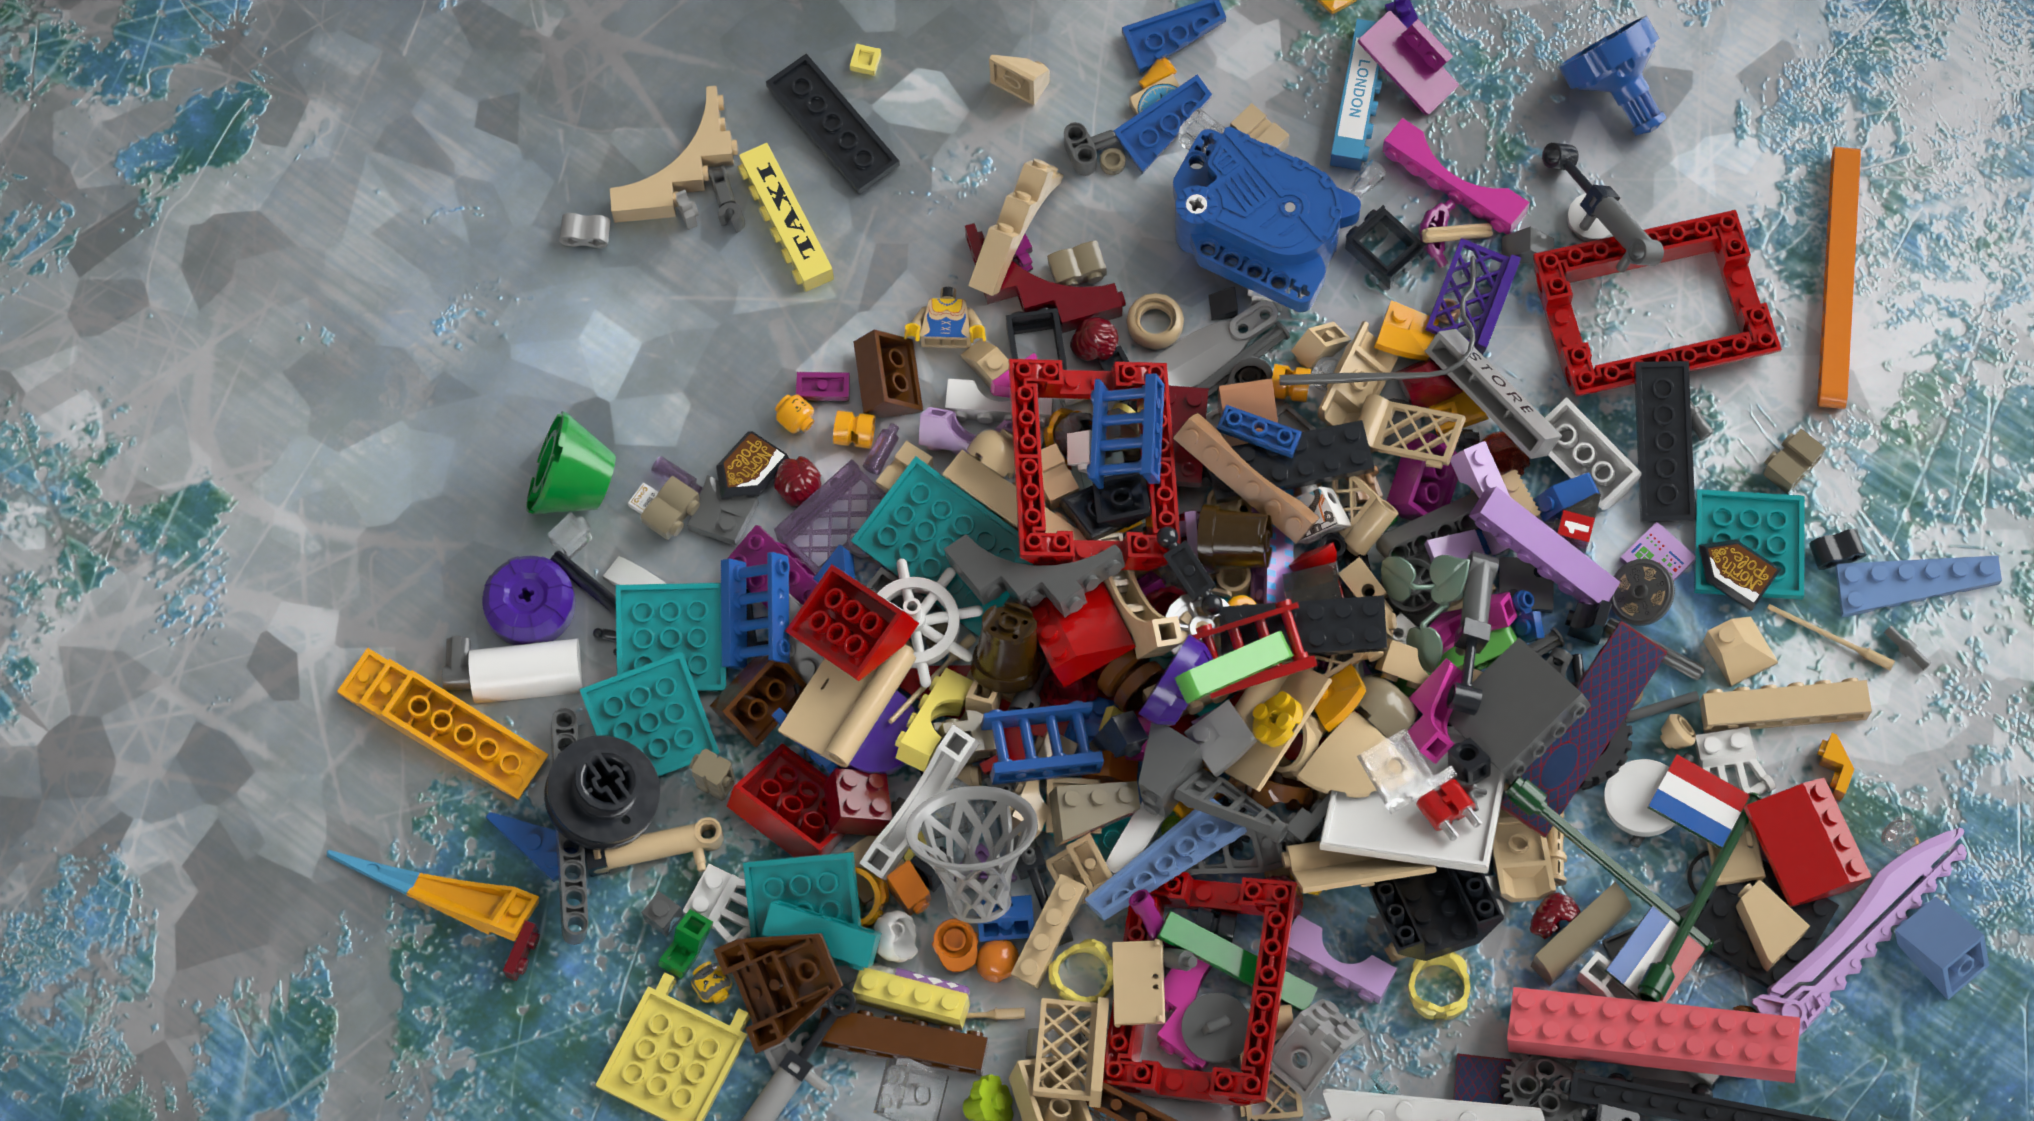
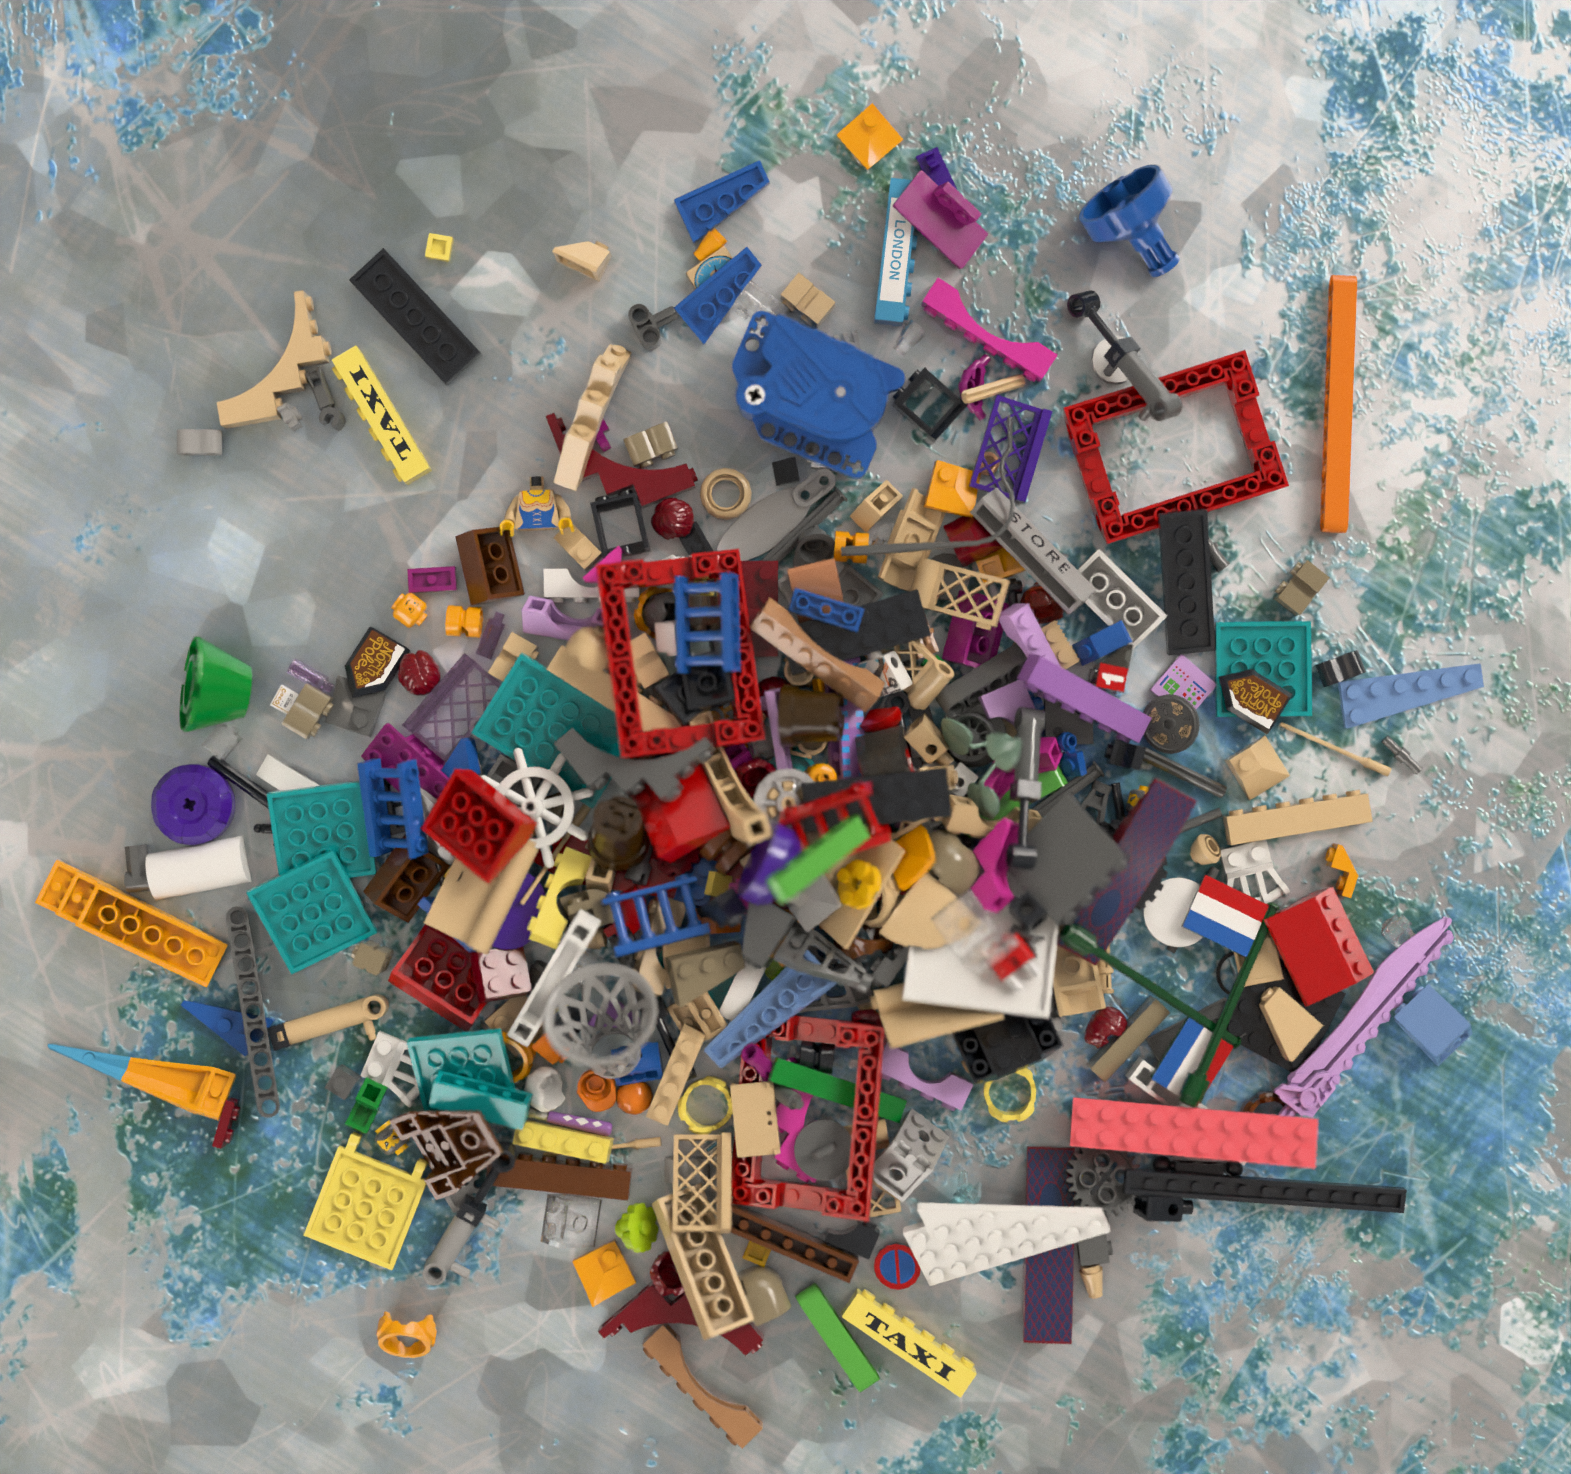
camera: 10 degrees left, 20 degrees up
black wheel [544,736,660,851] -> none
dark tan tile [1100,148,1126,175] -> none
black plate [1156,526,1223,616] -> none
dark grey slope [1501,226,1554,264] -> none

